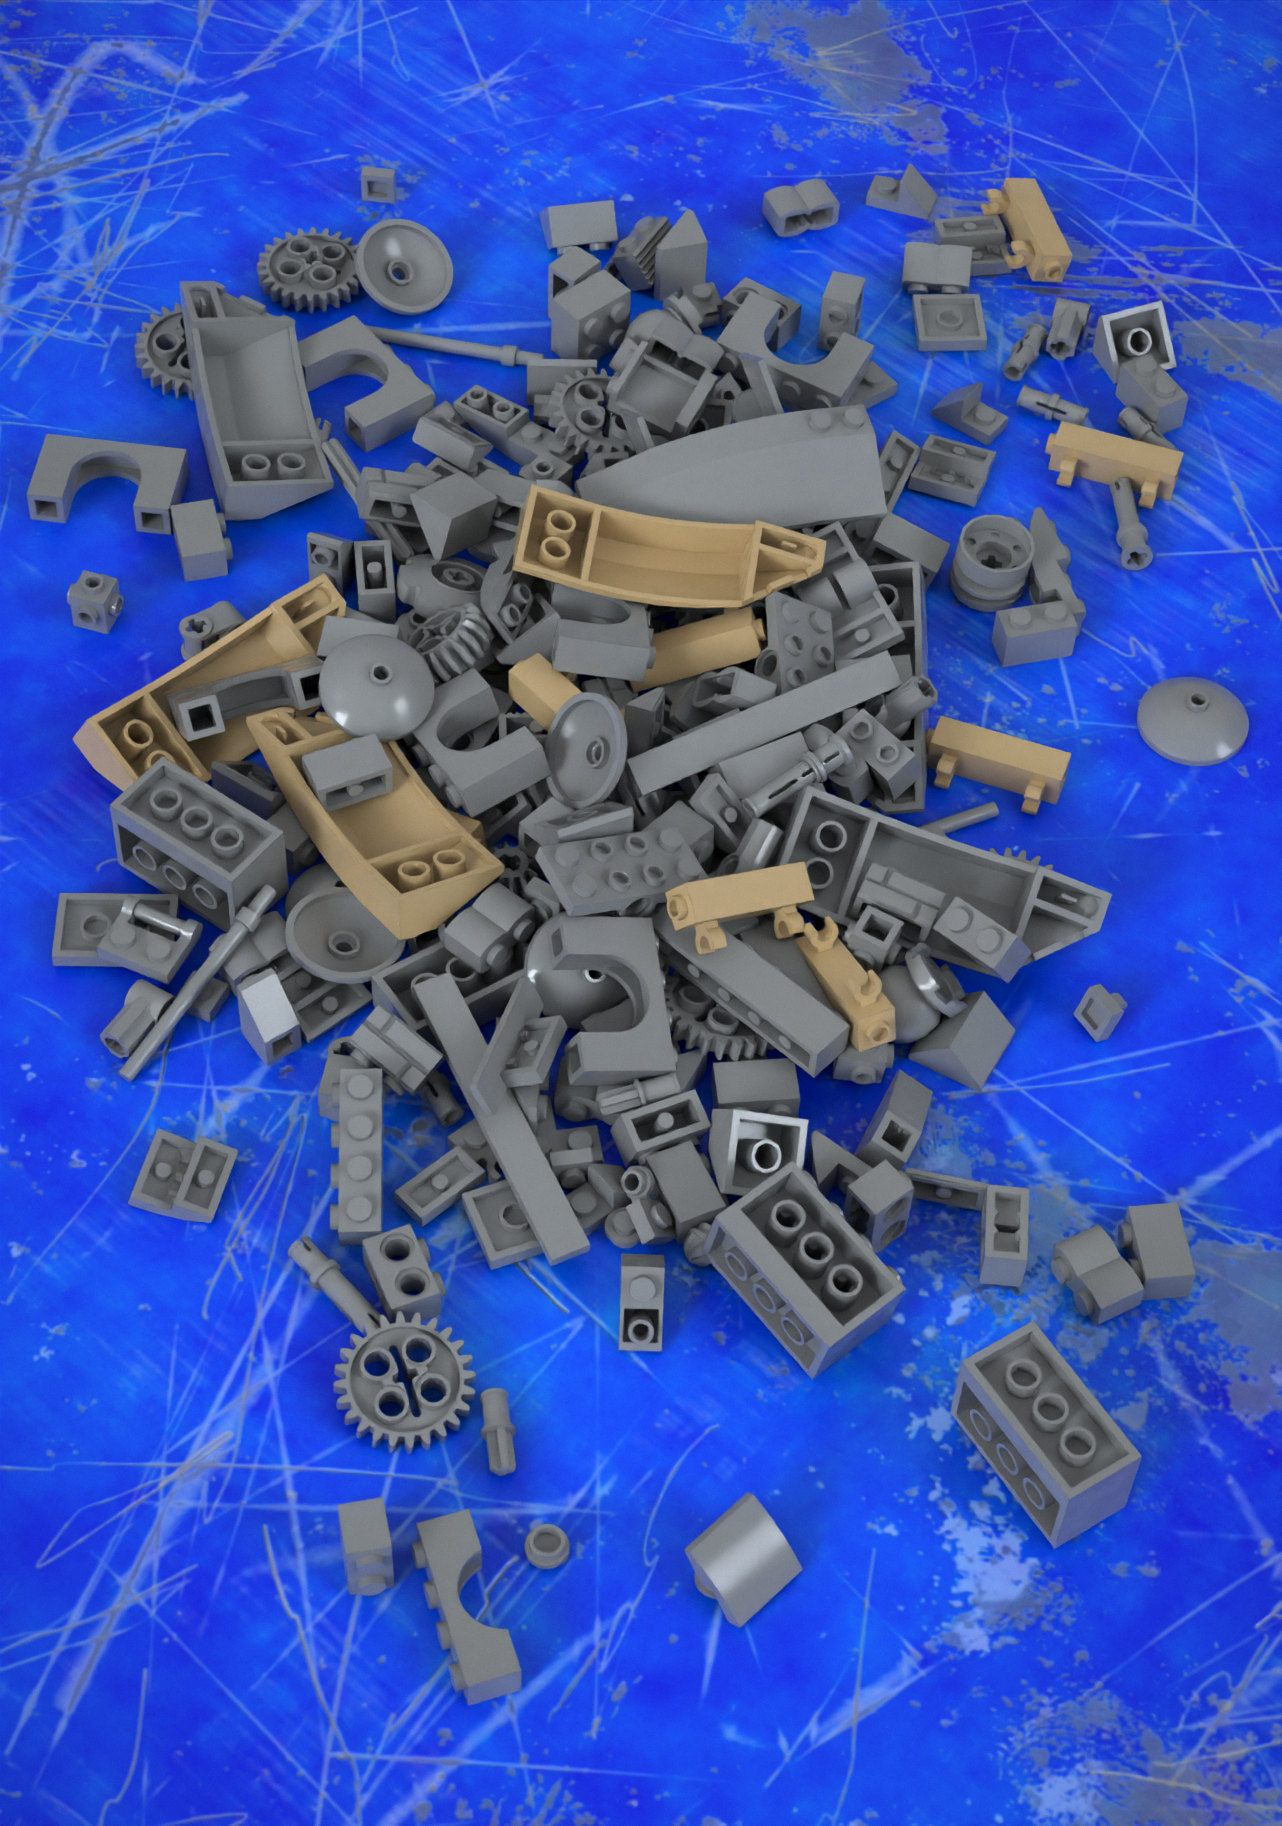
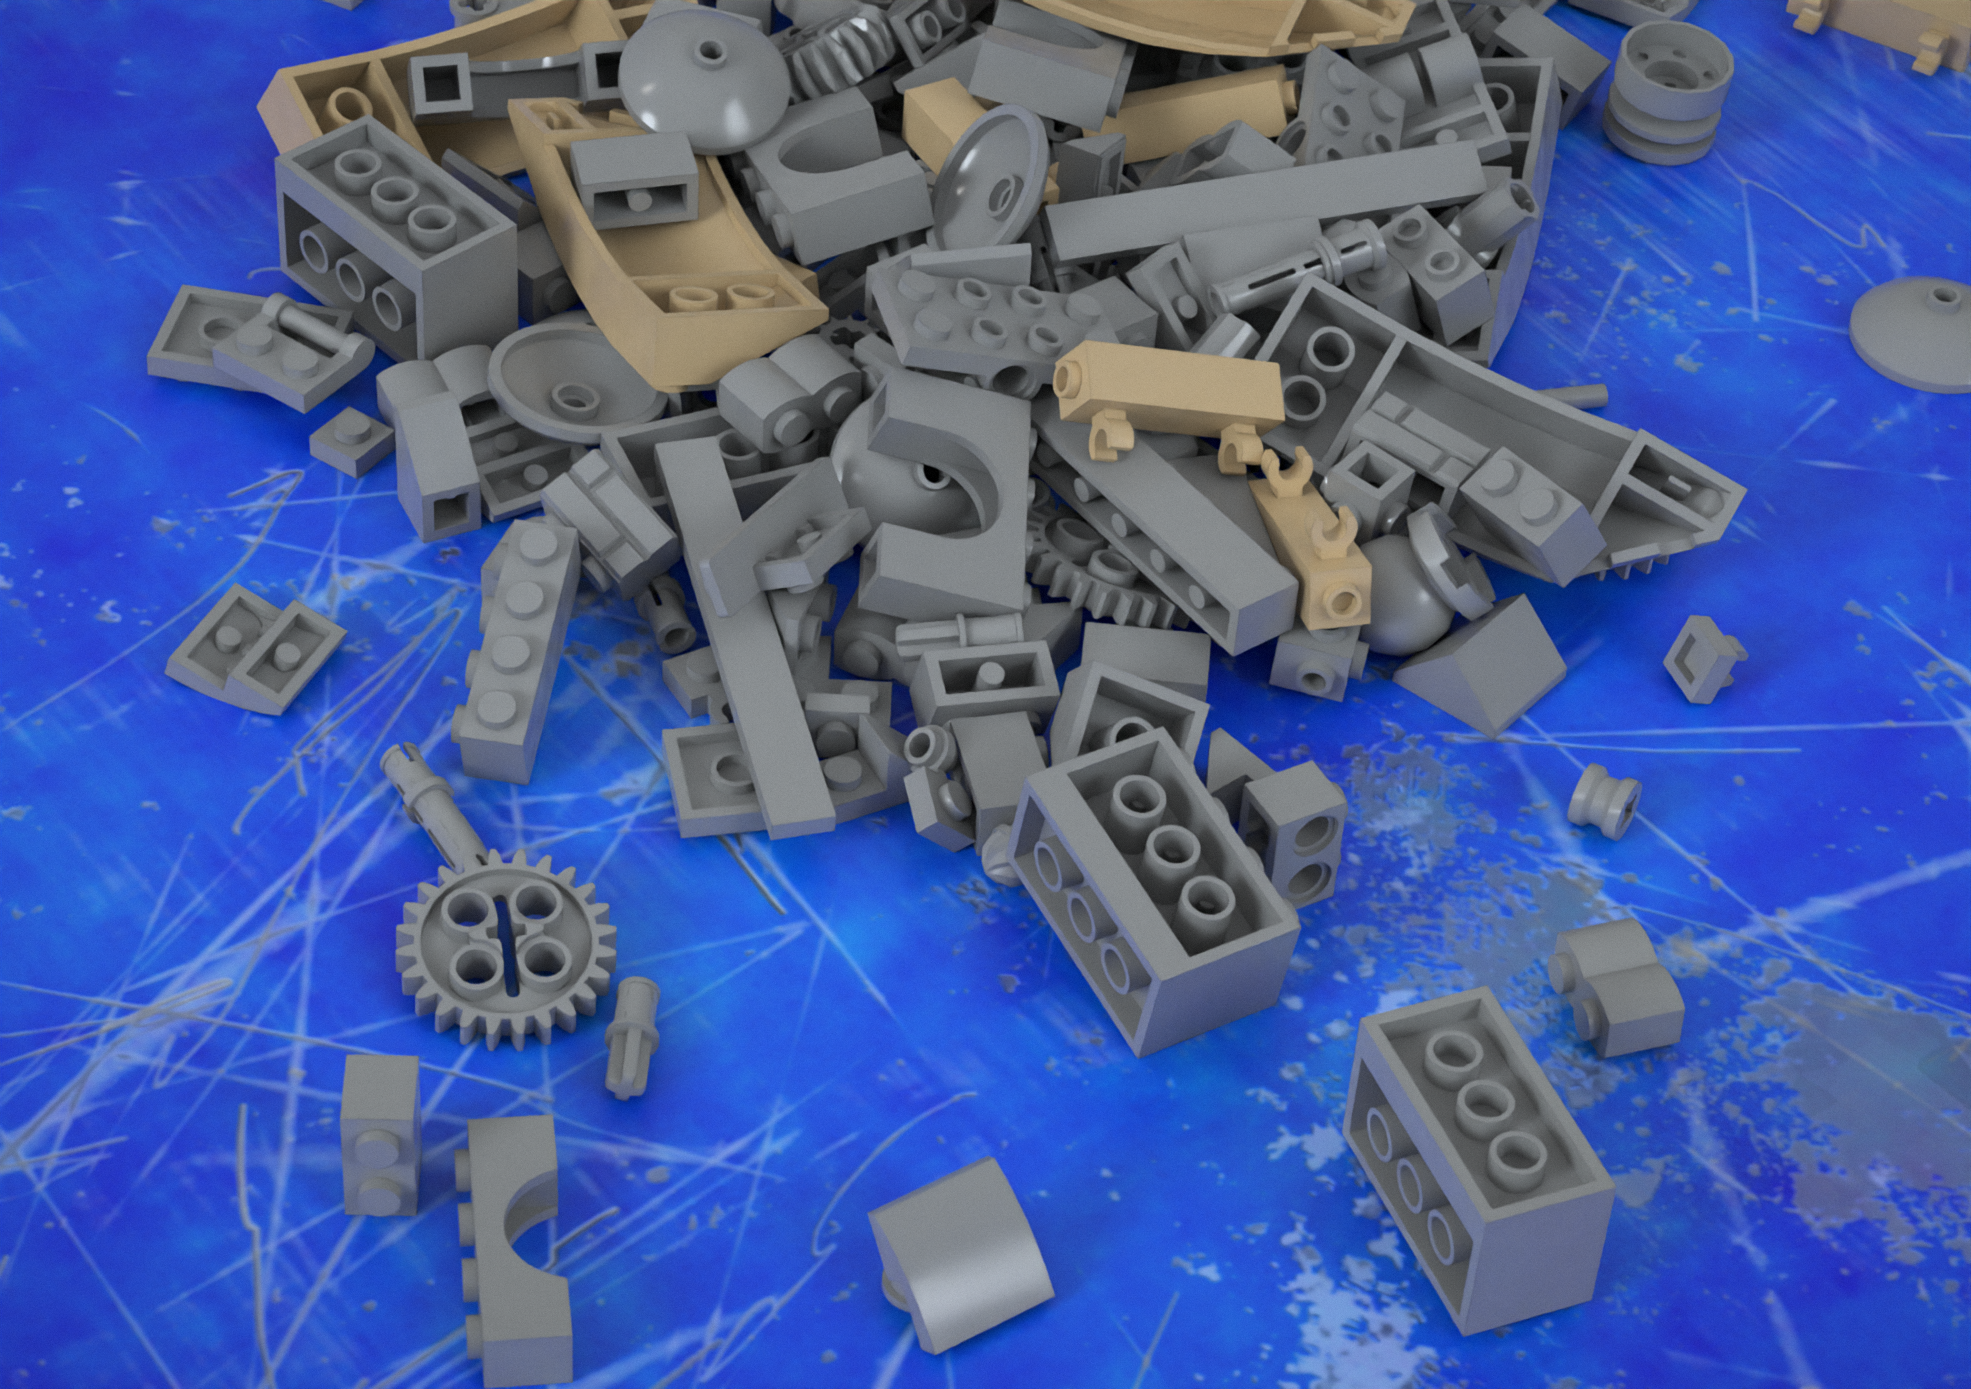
camera: 10 degrees right, 10 degrees down
light grey piece [100,979,177,1059] -> none
light grey bar [118,884,278,1082] -> none
light grey brick [362,1224,446,1324] -> none
light grey plate [394,1145,486,1227] -> none
light grey plate [525,1524,570,1569] -> none
light grey plate [604,1207,640,1248] -> none
light grey slope [619,1254,665,1352] -> none
light grey slope [853,1069,933,1170] -> none
light grey slope [905,1167,988,1211] -> none
tan brick [926,716,1072,815] -> none
light grey brick [979,1184,1029,1287] -> none
light grey brick [991,600,1078,667] -> none
light grey slope [1026,507,1086,637] -> none
light grey pin [1109,478,1153,571] -> none
light grey brick [1118,1202,1196,1301] -> none
none -> light grey wheel [1567,762,1642,841]

